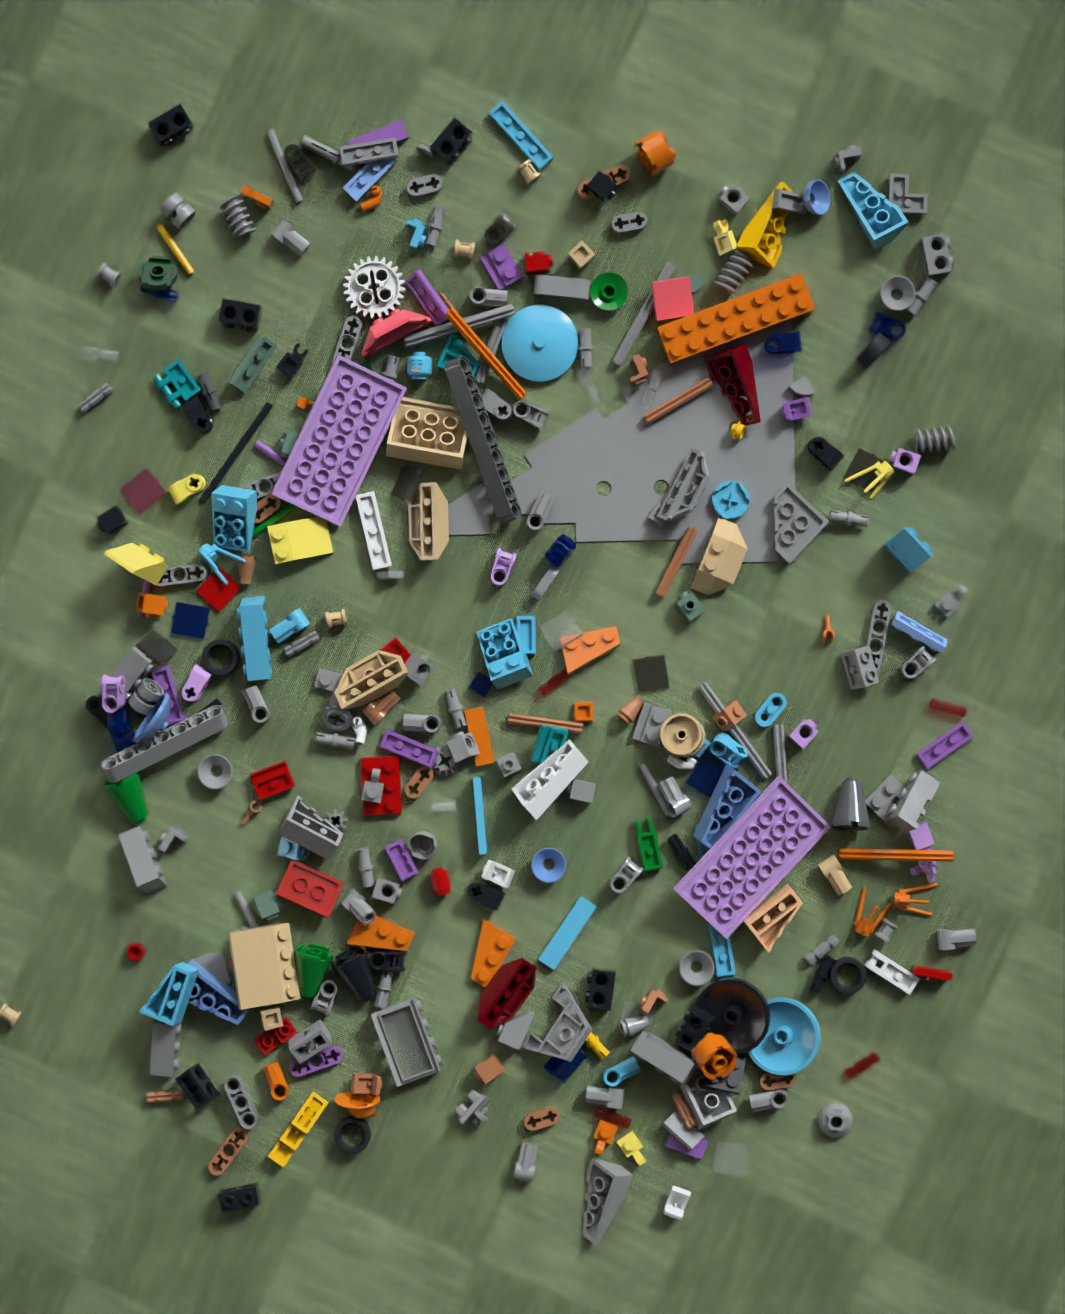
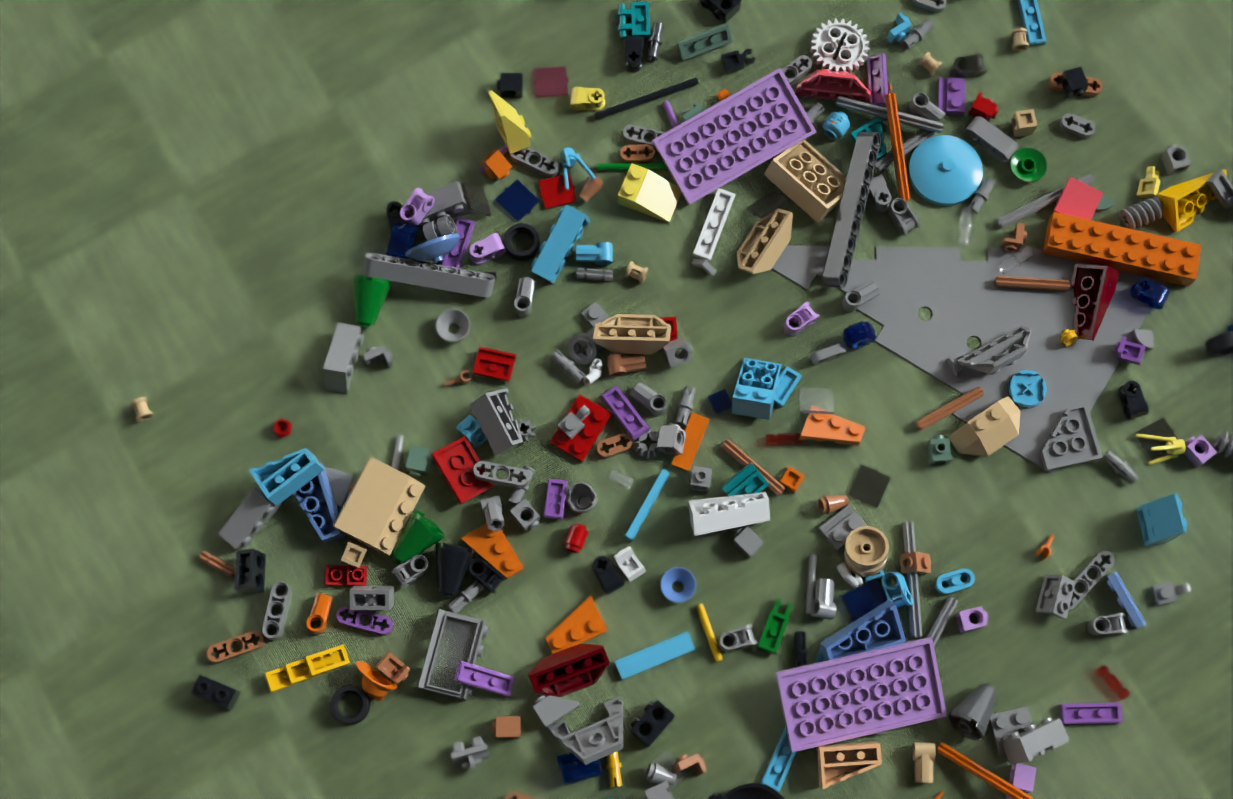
camera: 30 degrees right, 15 degrees down
medium azure slope [211,485,257,552] -> none
orange brick [634,131,677,176] -> none
light grey piece [679,950,715,986] -> none
none -> medium lavender tile [453,661,515,697]
none -> light grey beam [473,461,529,488]
none -> yellow bar [696,604,723,662]

